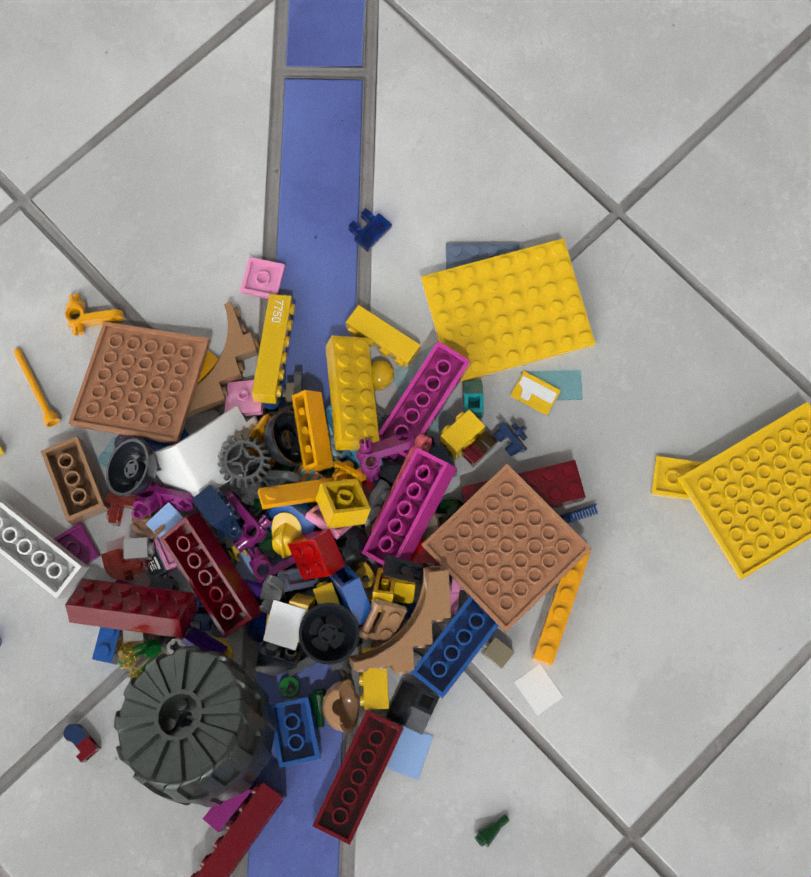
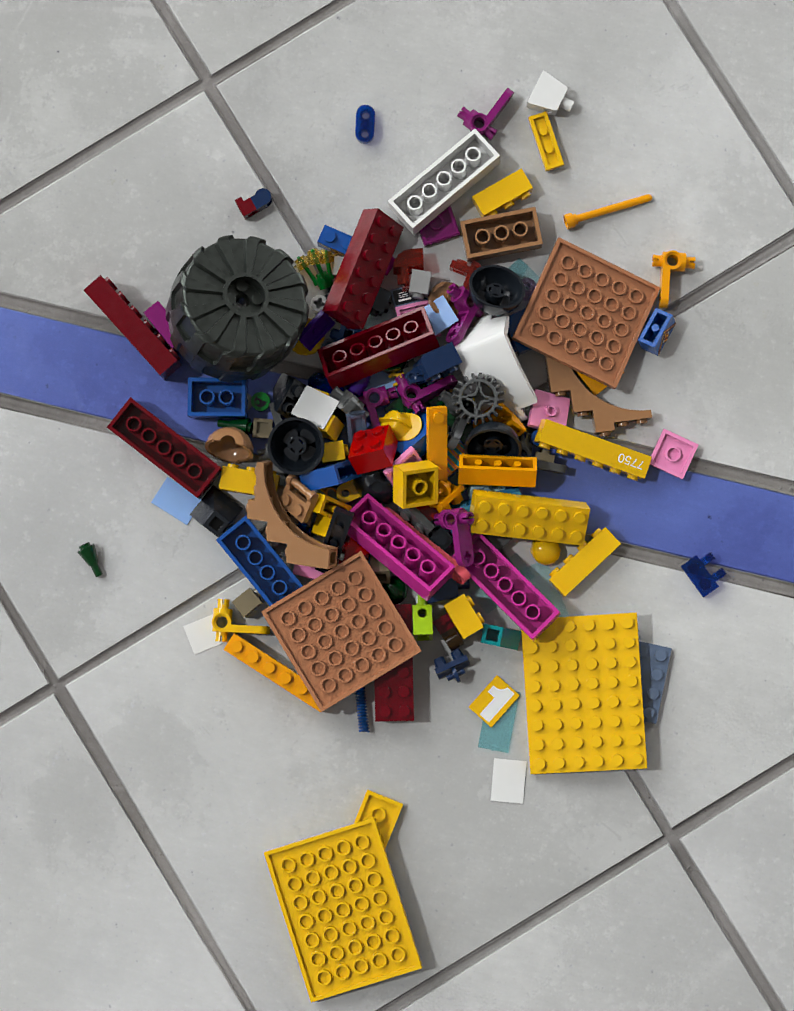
camera: 105 degrees right, 10 degrees up
none -> yellow piece [212,599,270,642]
none -> dark tan plate [252,418,273,439]
none -> lime torso [412,595,433,641]
none -> yellow brick [472,168,533,217]
none -> white sticker [490,758,527,804]
none -> blue brick [638,308,676,356]

